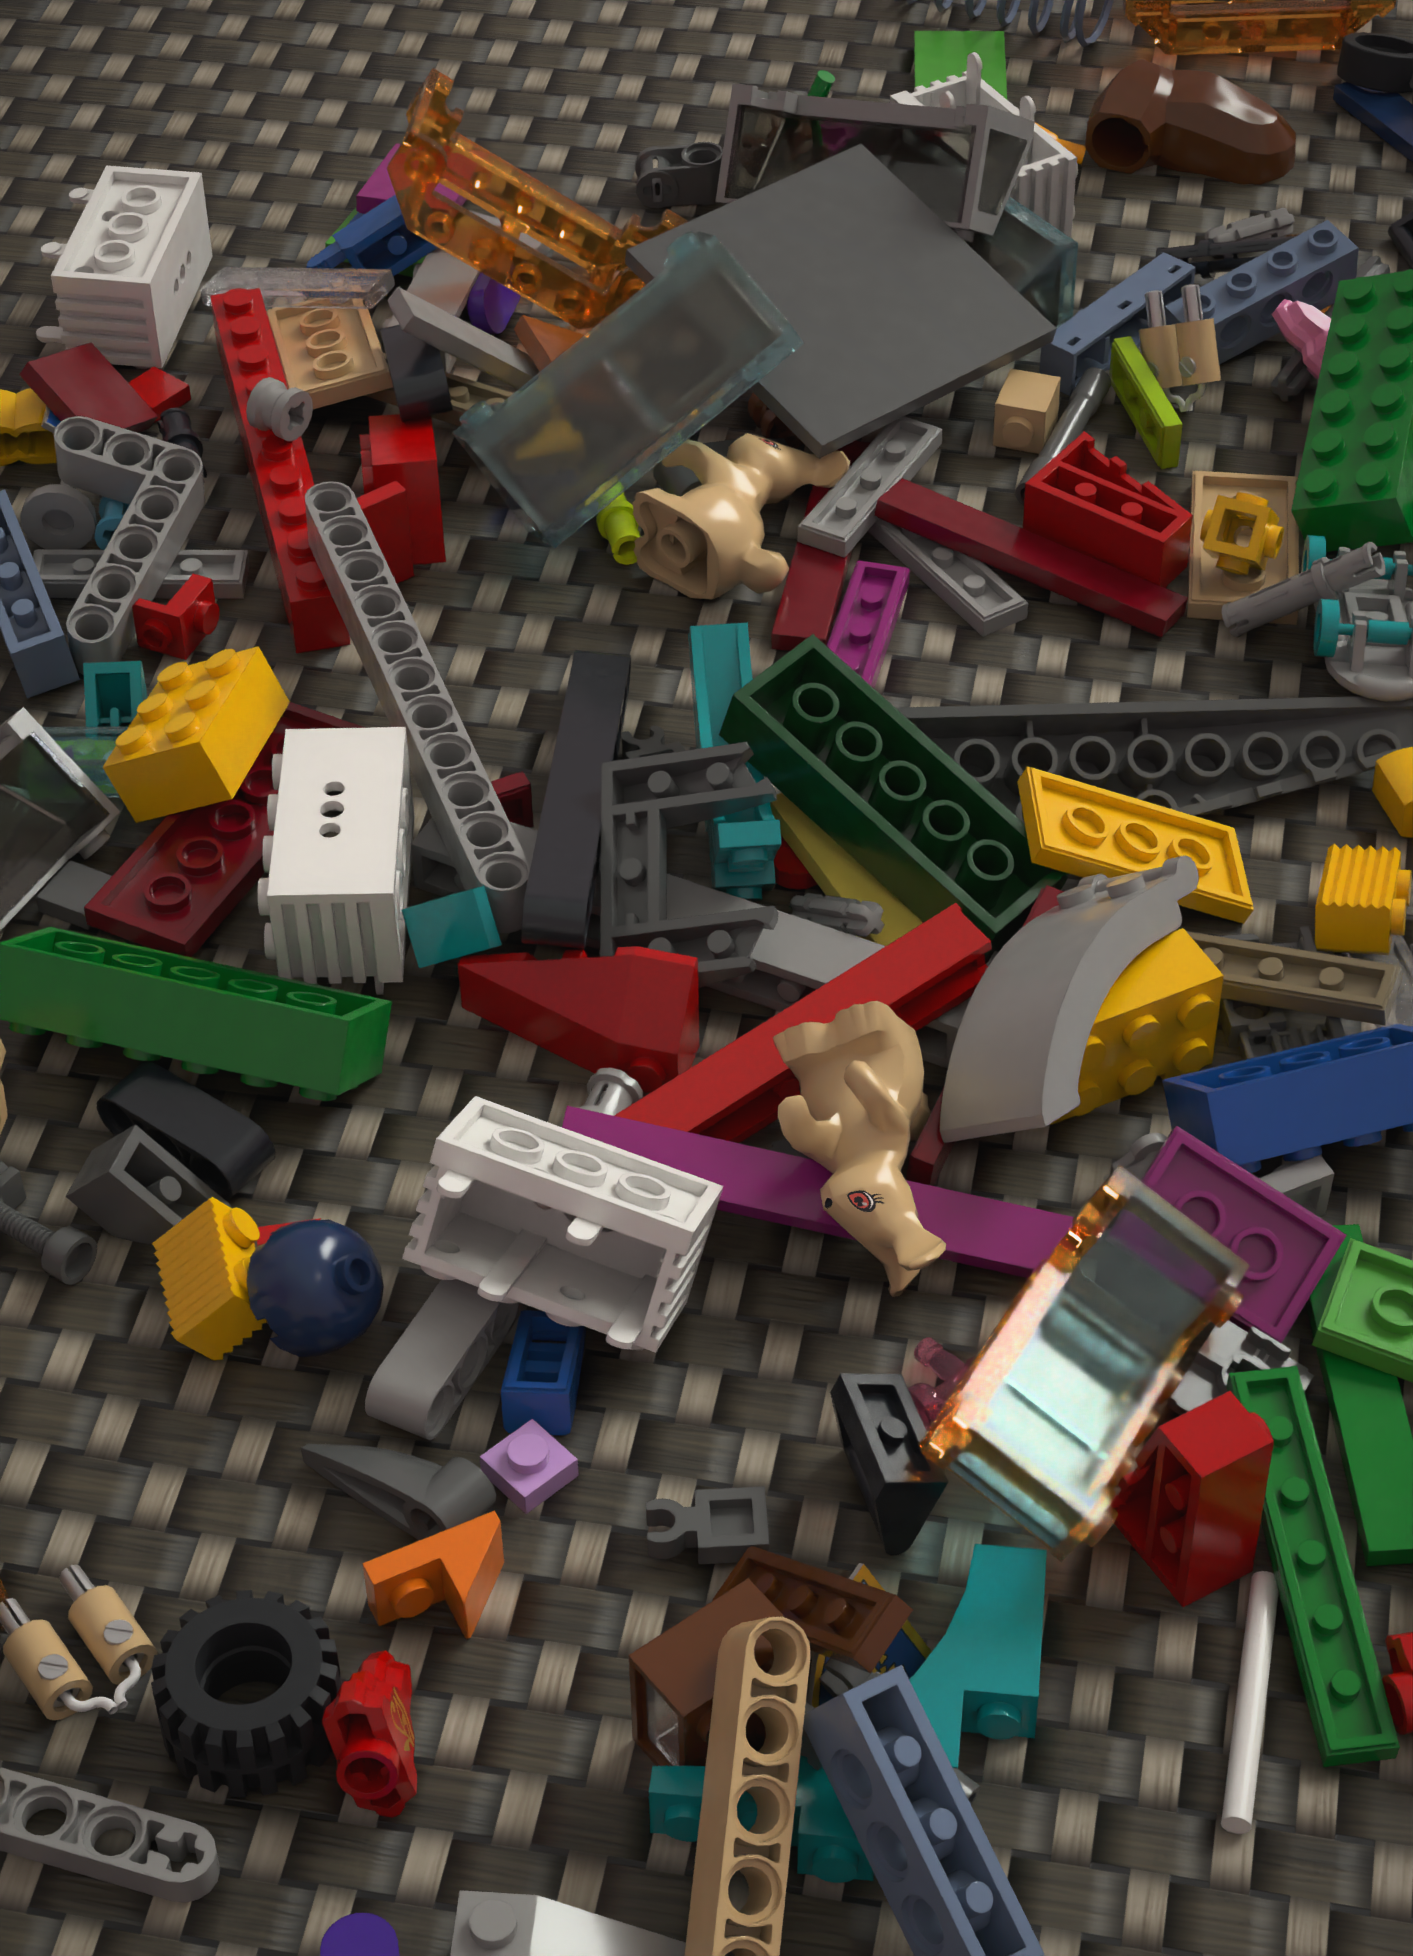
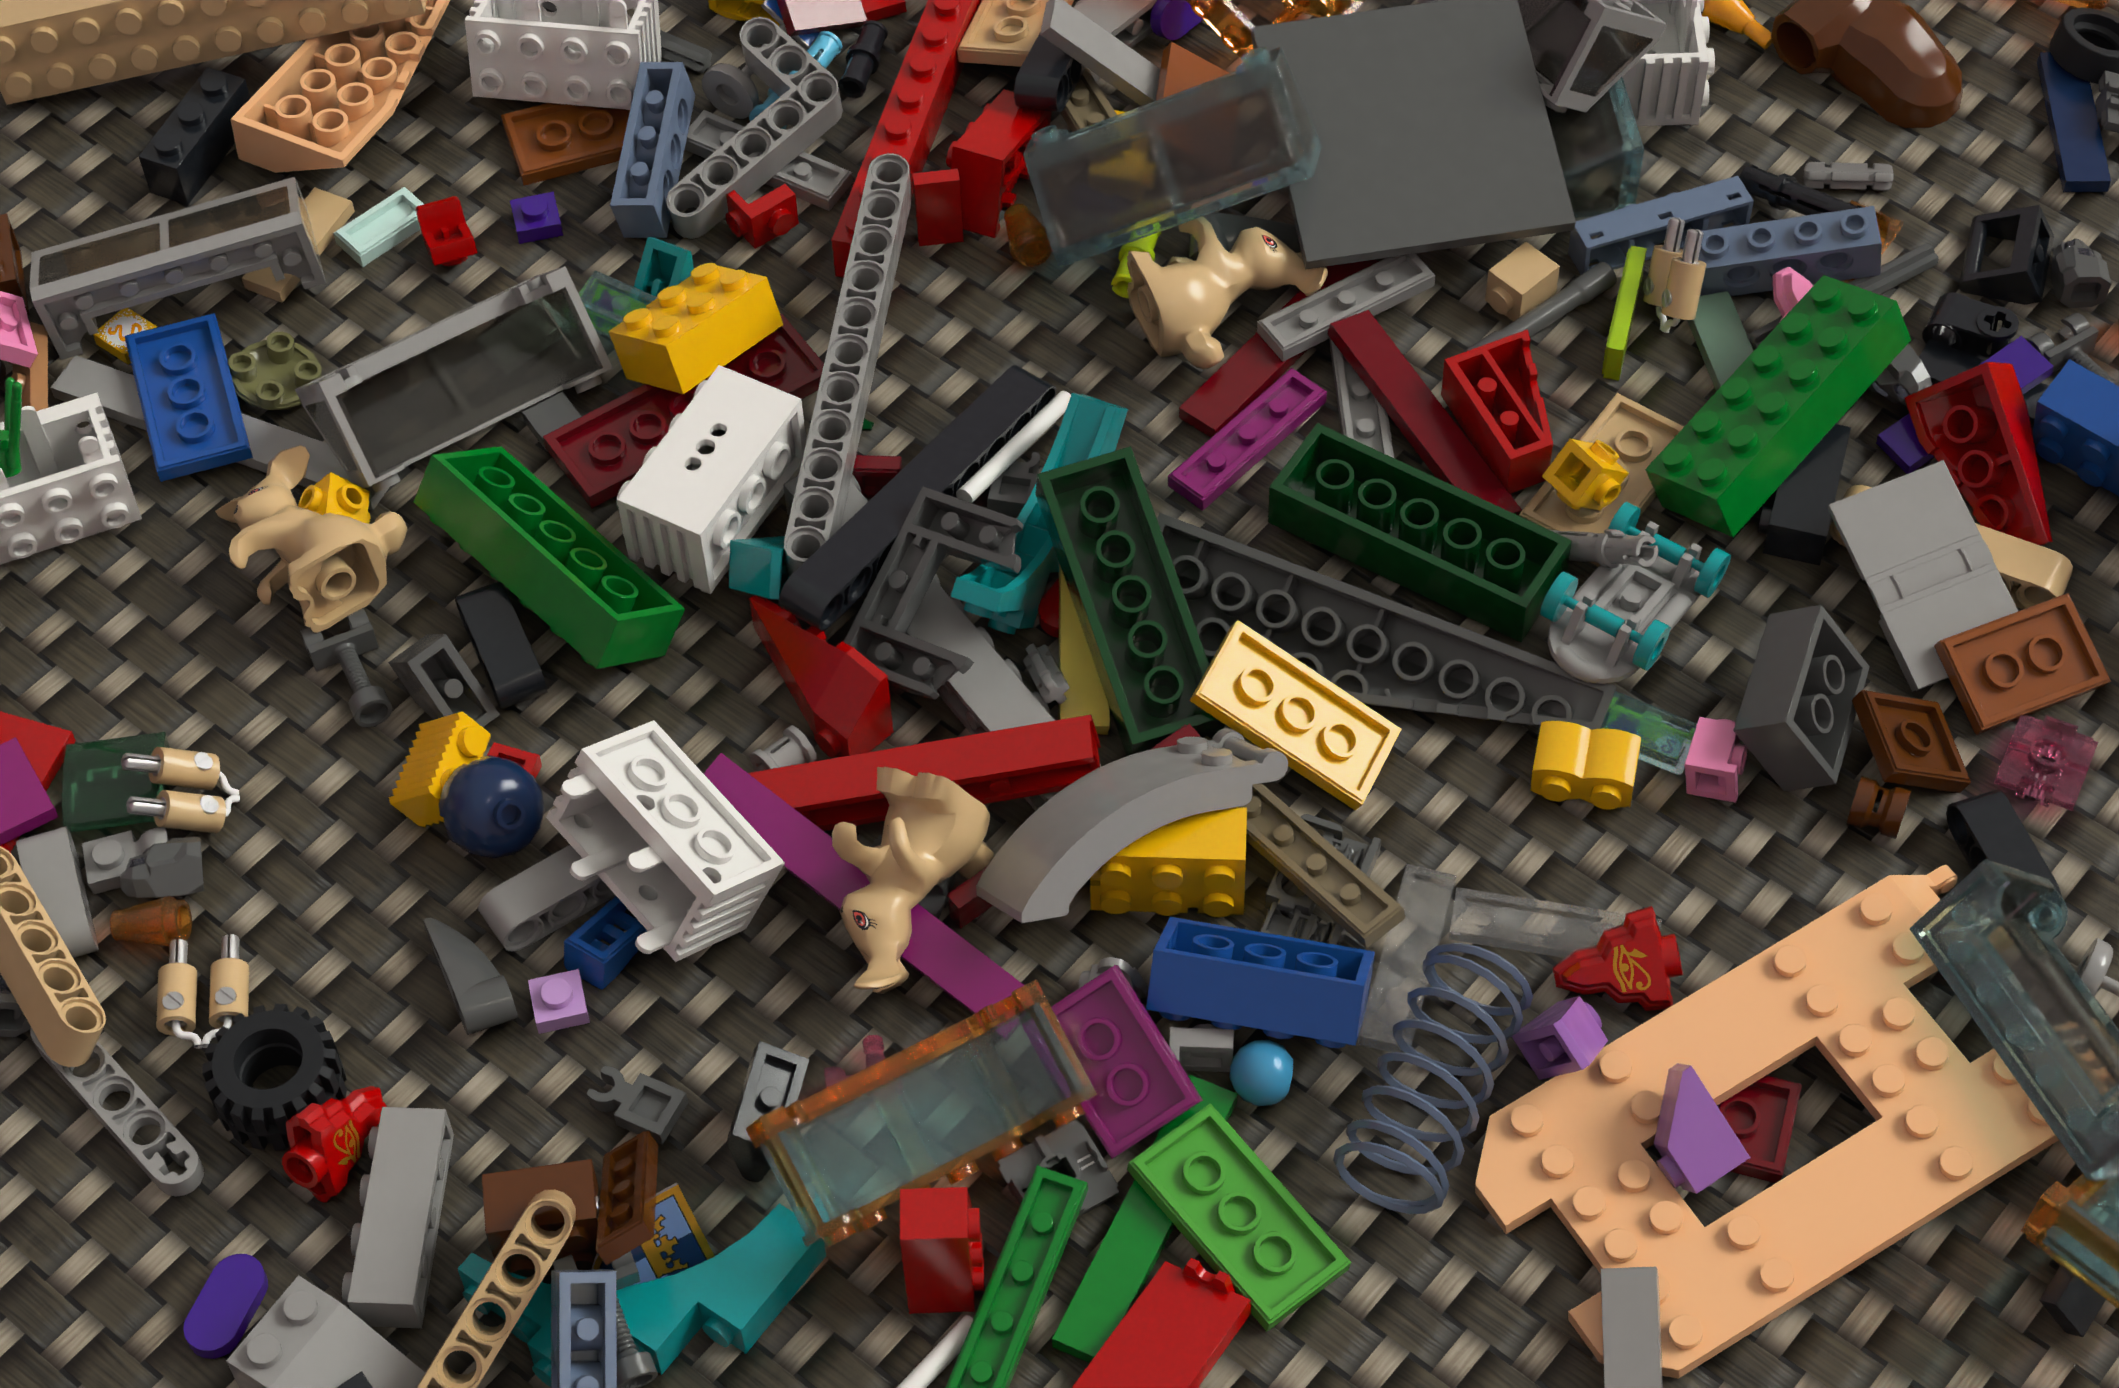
camera: 30 degrees right, 10 degrees up
light grey wheel [246,377,313,442] -> none
orange slope [362,1510,504,1640] -> none
yellow brick [1315,843,1412,955] -> none
none -> light grey brick [342,1107,454,1329]
none -> white bar [956,391,1071,503]
none -> clear orange cone [1004,204,1053,267]
none -> dark azure piece [1229,1040,1293,1106]
none -> dark green brick [1268,423,1572,642]
none -> sand green tile [1687,291,1753,391]

